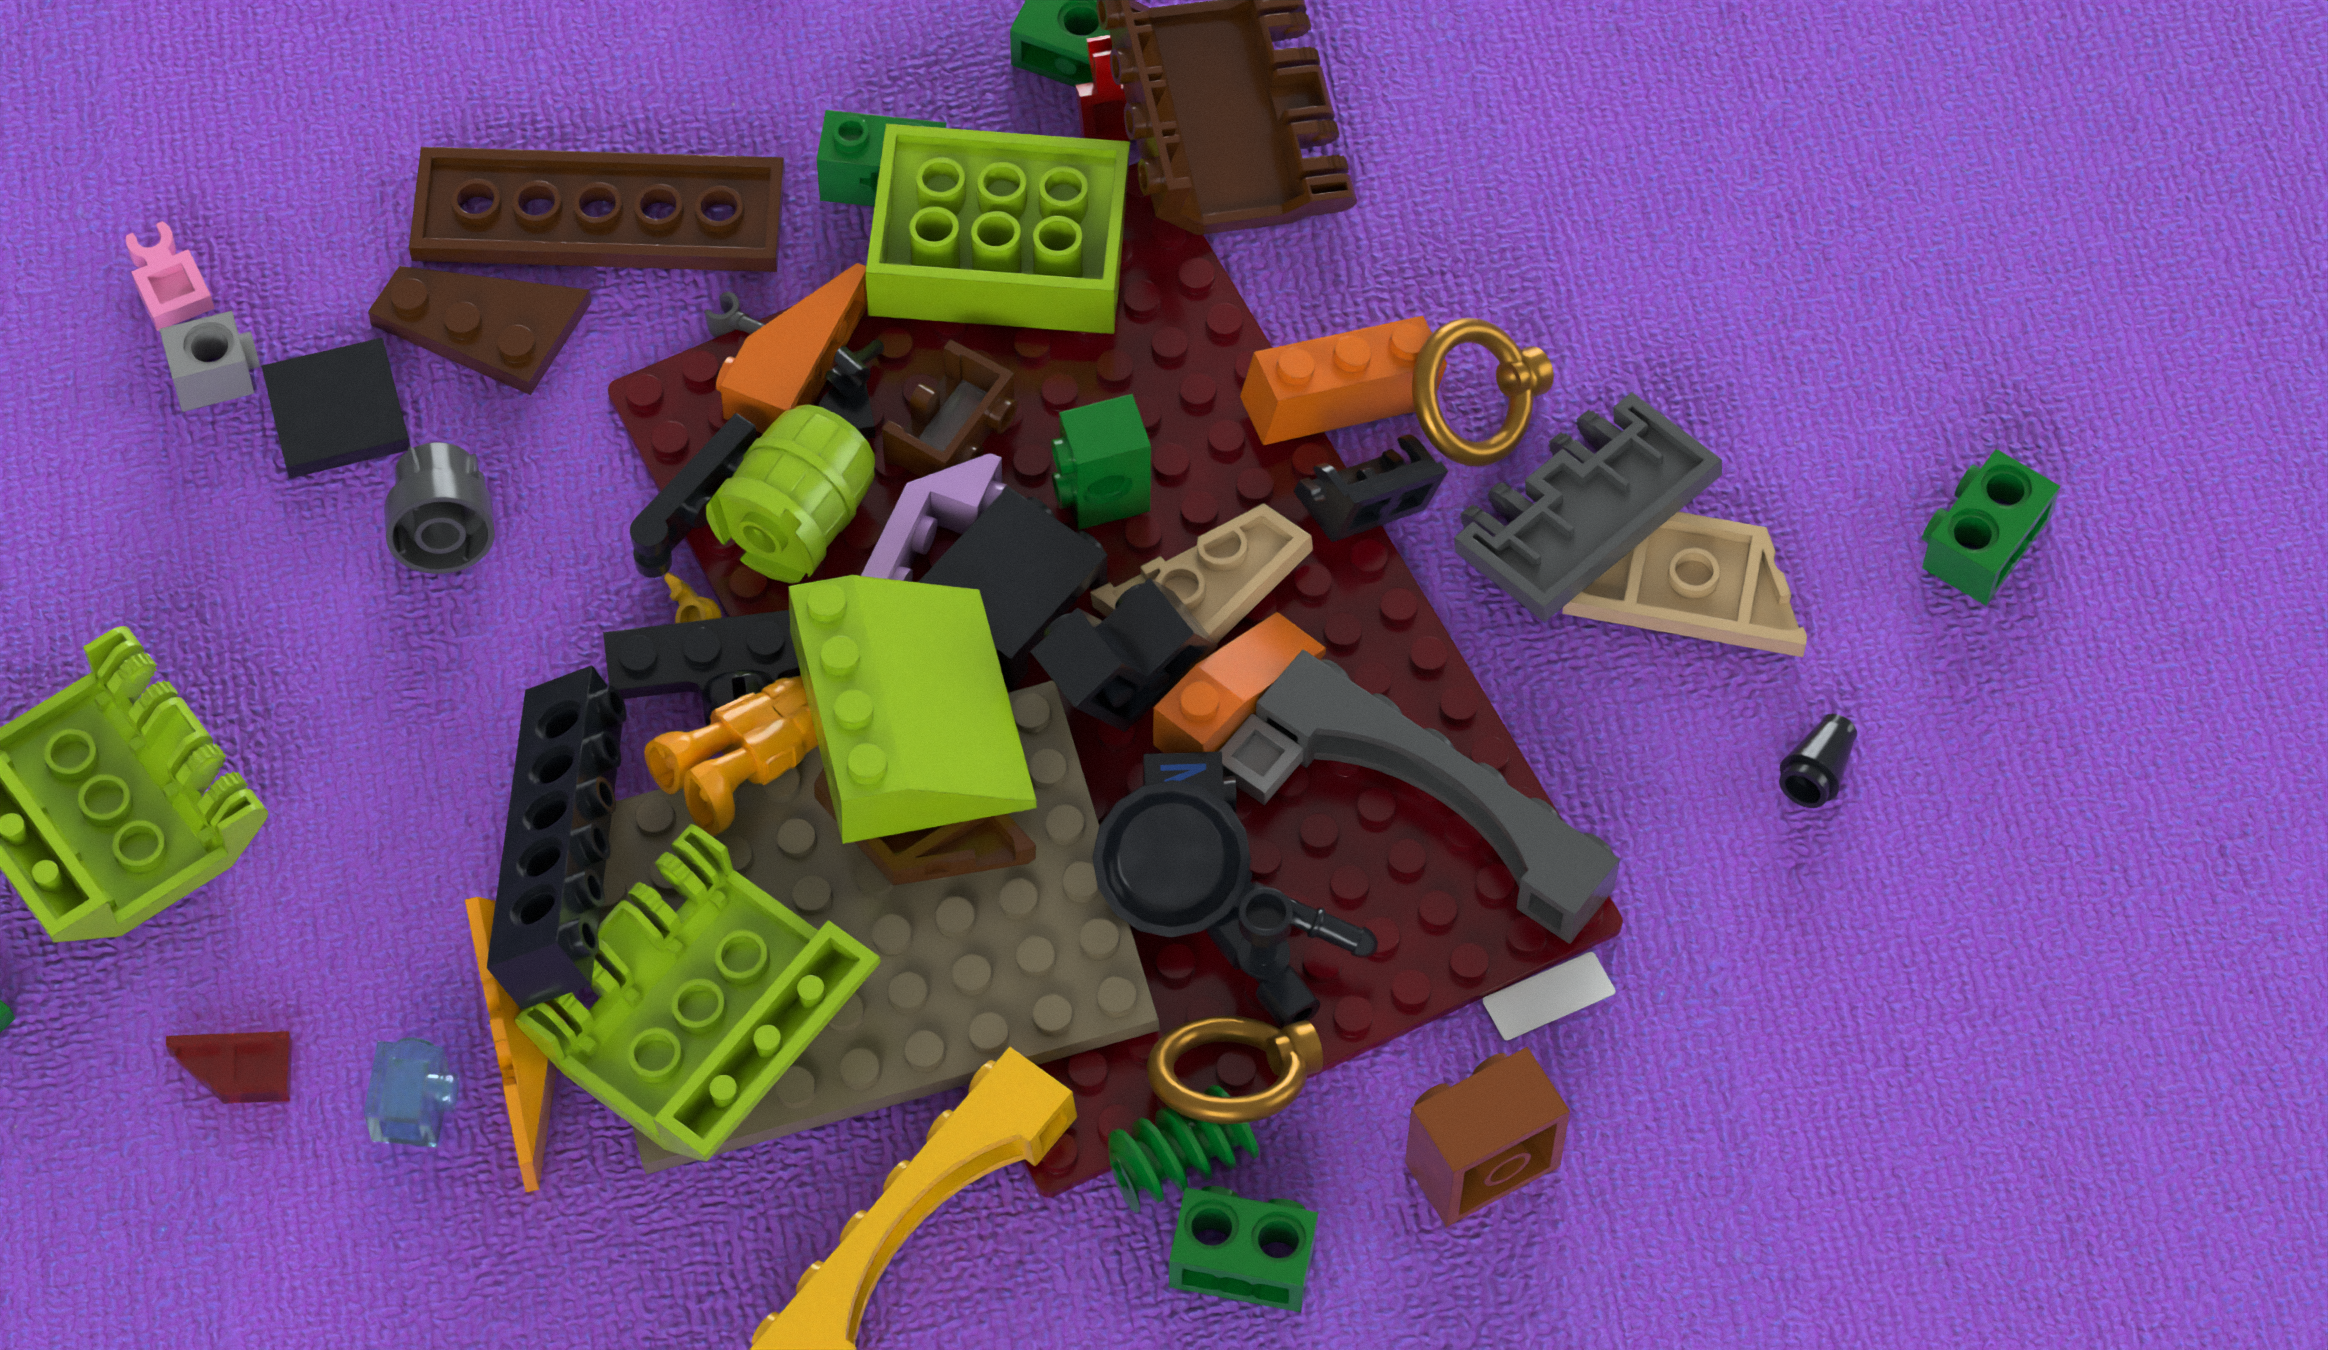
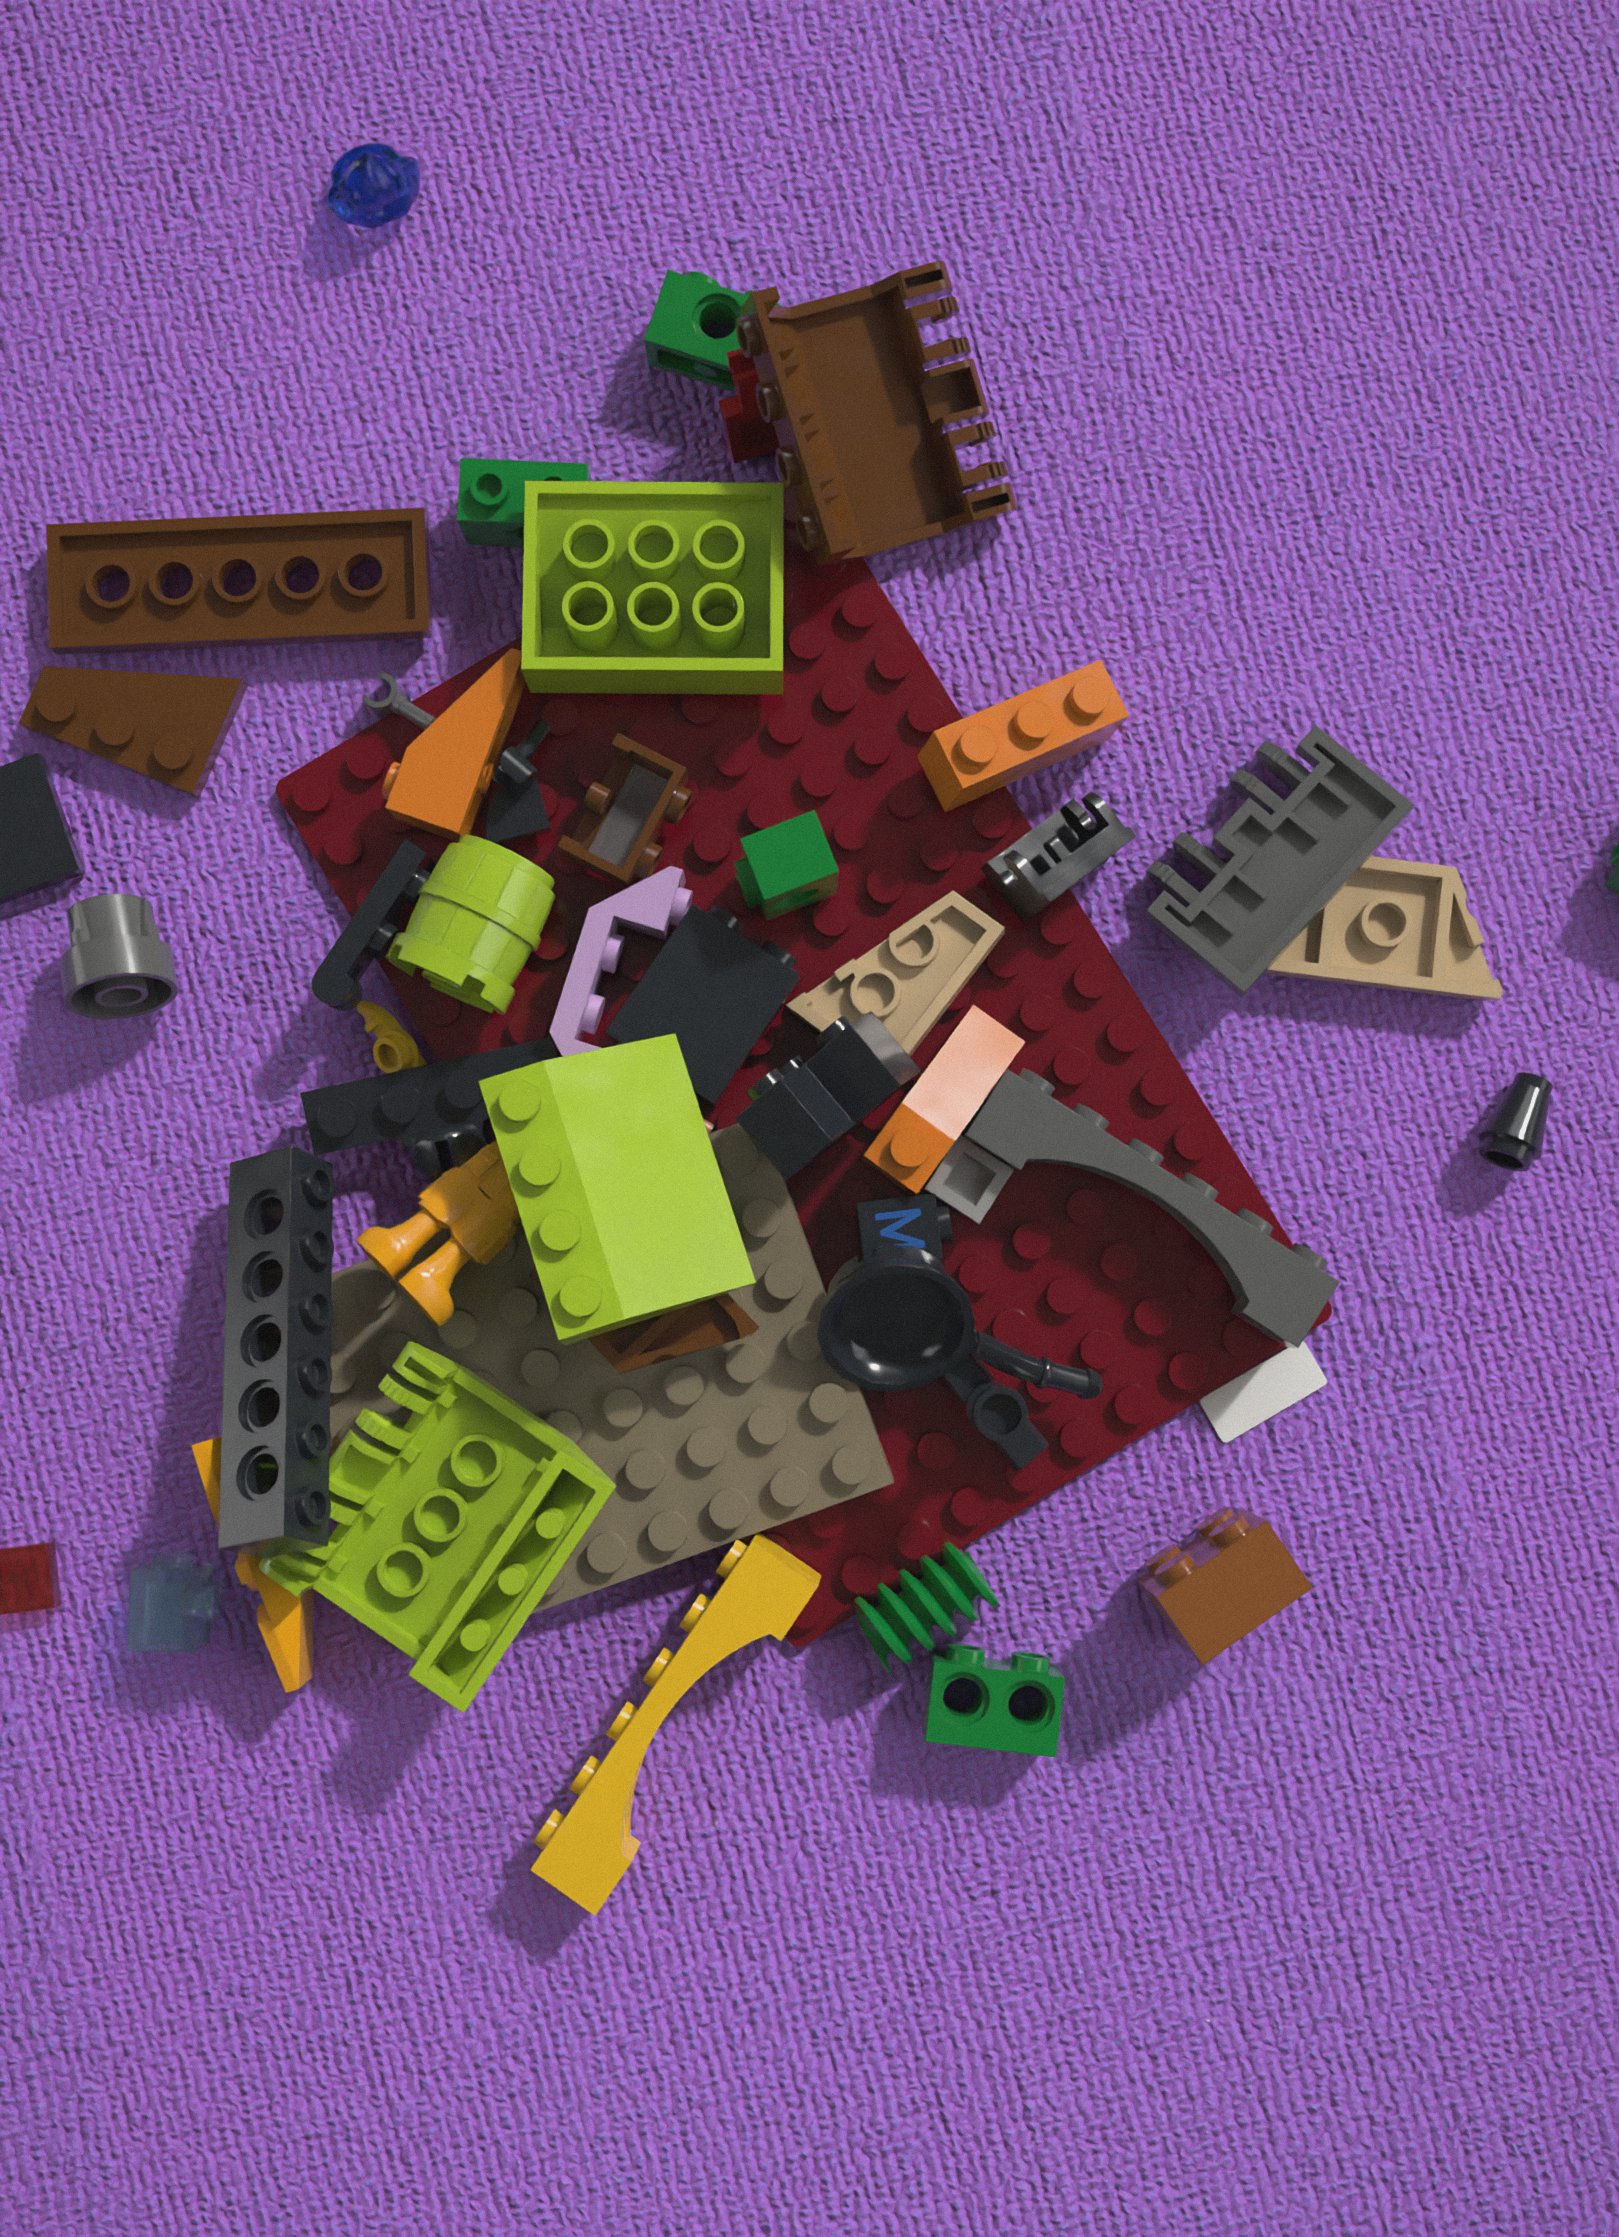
camera: 10 degrees left, 25 degrees up
pearl gold piece [1147,1016,1323,1124] -> none
pearl gold piece [1412,318,1554,467] -> none

